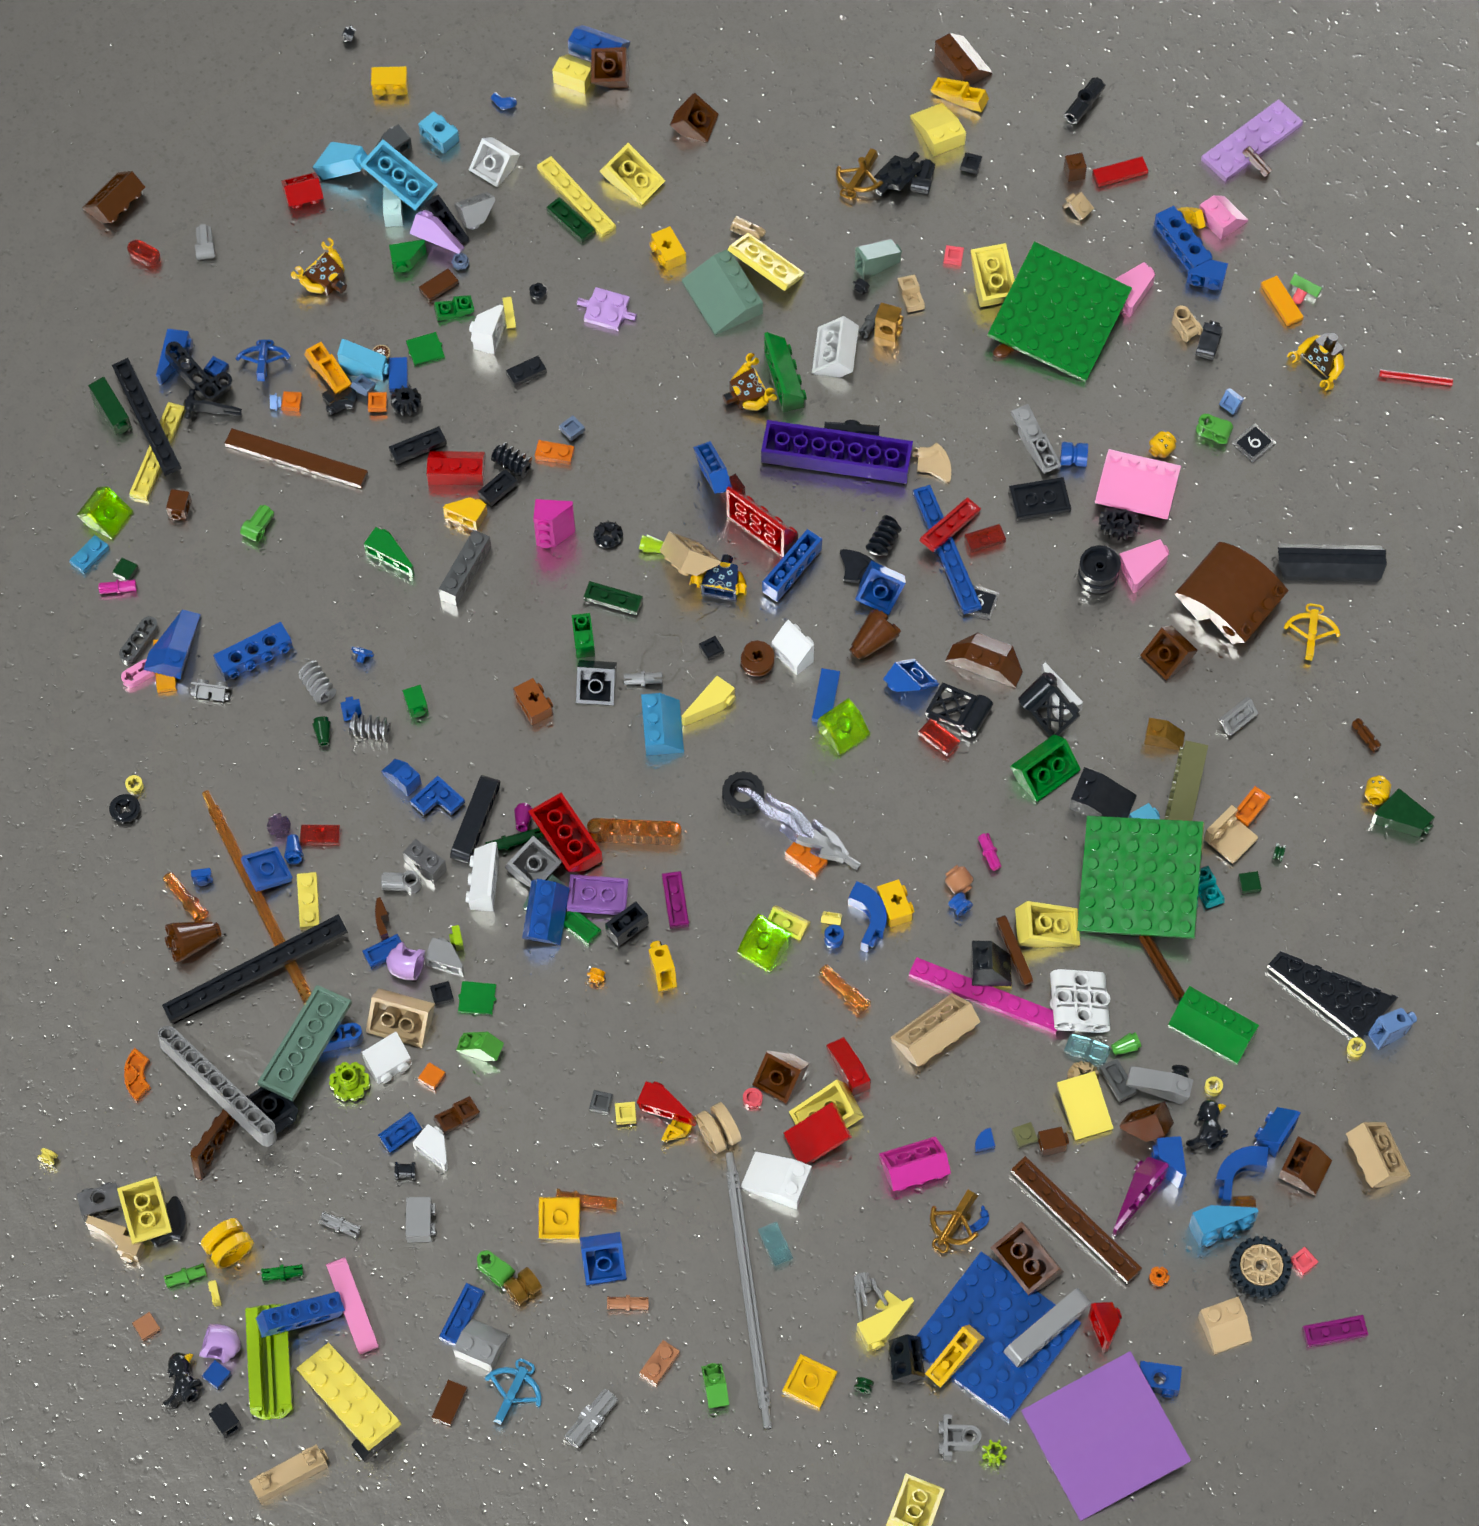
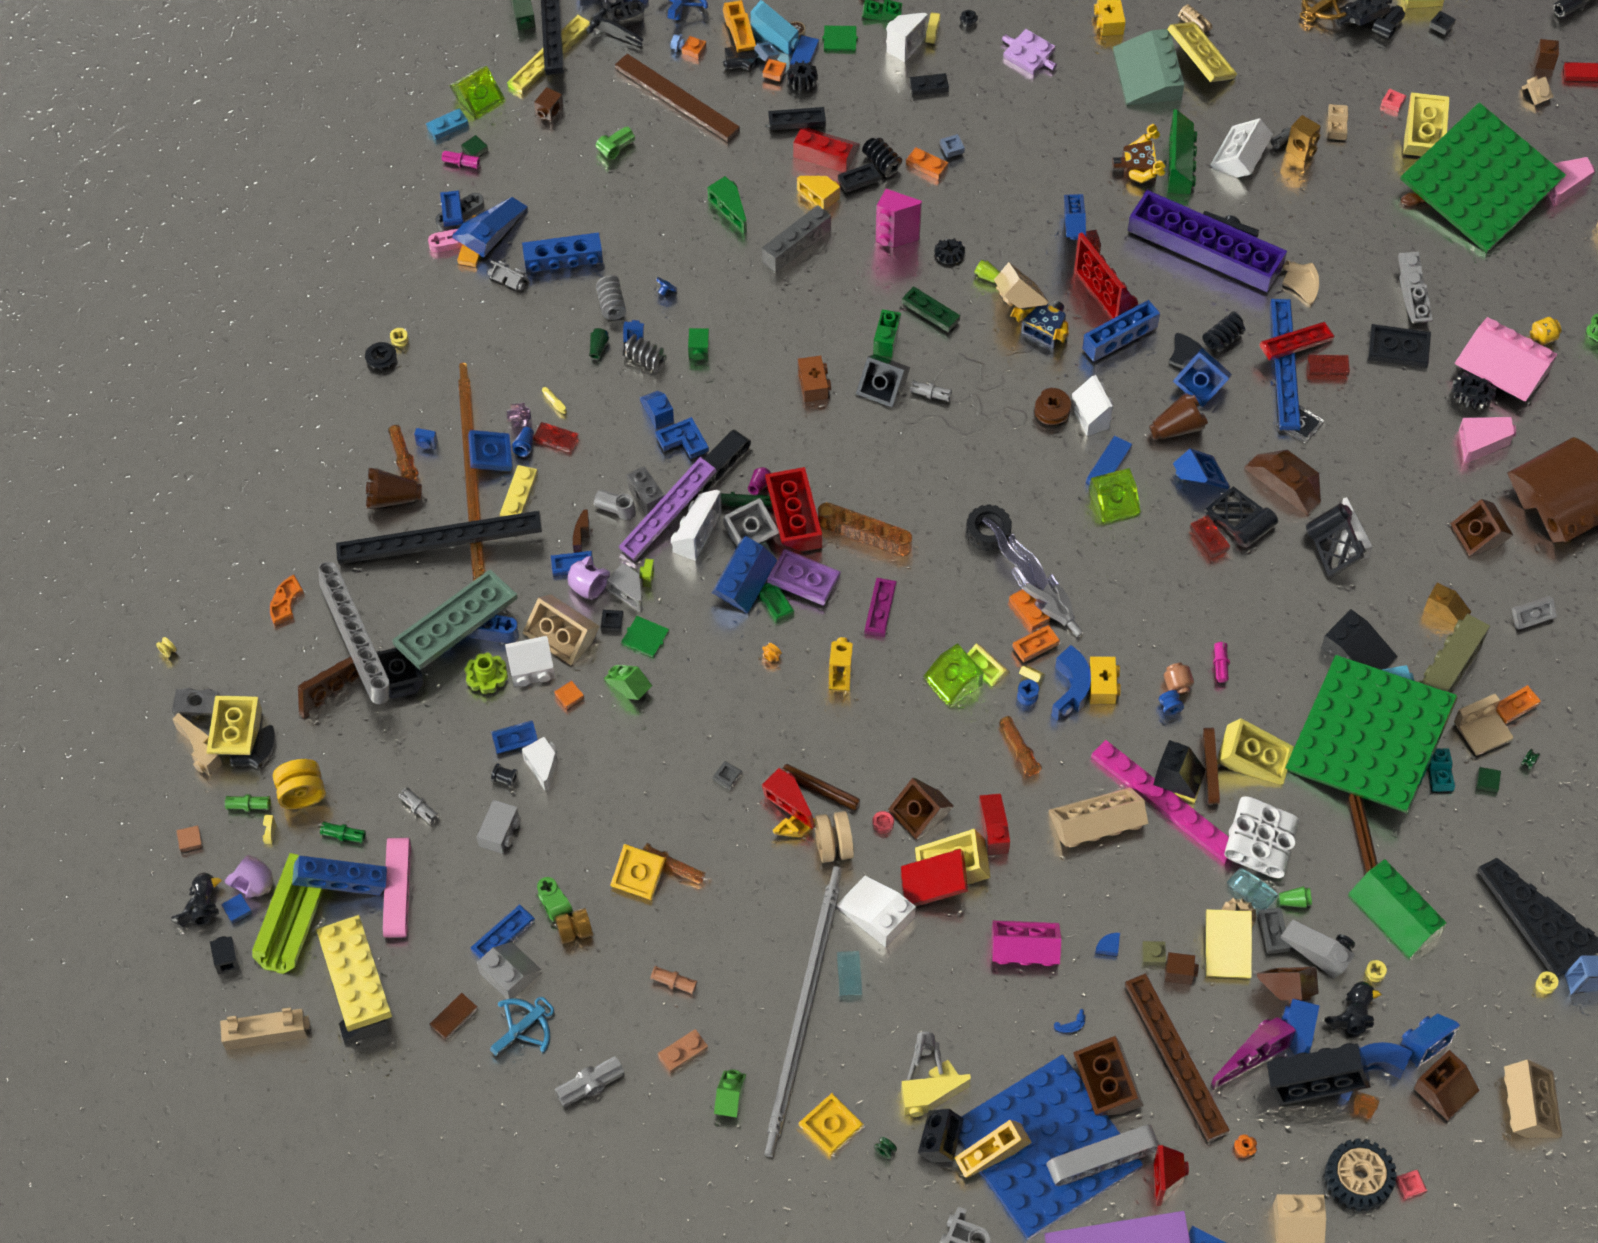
camera: 20 degrees right, 5 degrees down
reddish brown slope [433,1096,480,1135] -> none
blue slope [580,1232,627,1285] -> none
black brick [605,901,649,947] -> none
light yellow plate [615,1102,637,1125] -> none
dark azure slope [641,693,684,756] -> none
light yellow slope [681,676,736,726] -> none
black tile [699,636,724,661] -> none
black plate [853,278,870,294] -> none
sand green slope [855,239,902,280] -> none
pearl gold piece [930,1189,979,1253] -> none
green slope [1010,734,1081,802] -> none
blue wheel [1060,442,1088,467] -> none
black wheel [1078,545,1121,594] -> none
dark azure slope [1189,1205,1259,1247] -> none
none -> blue tile [440,190,463,227]
none -> light yellow piece [542,387,567,414]
none -> medium lavender plate [619,457,717,561]
none -> reddish brown axle [782,764,860,810]
none -> orange plate [1012,625,1060,663]
none -> black brick [1267,1043,1371,1106]

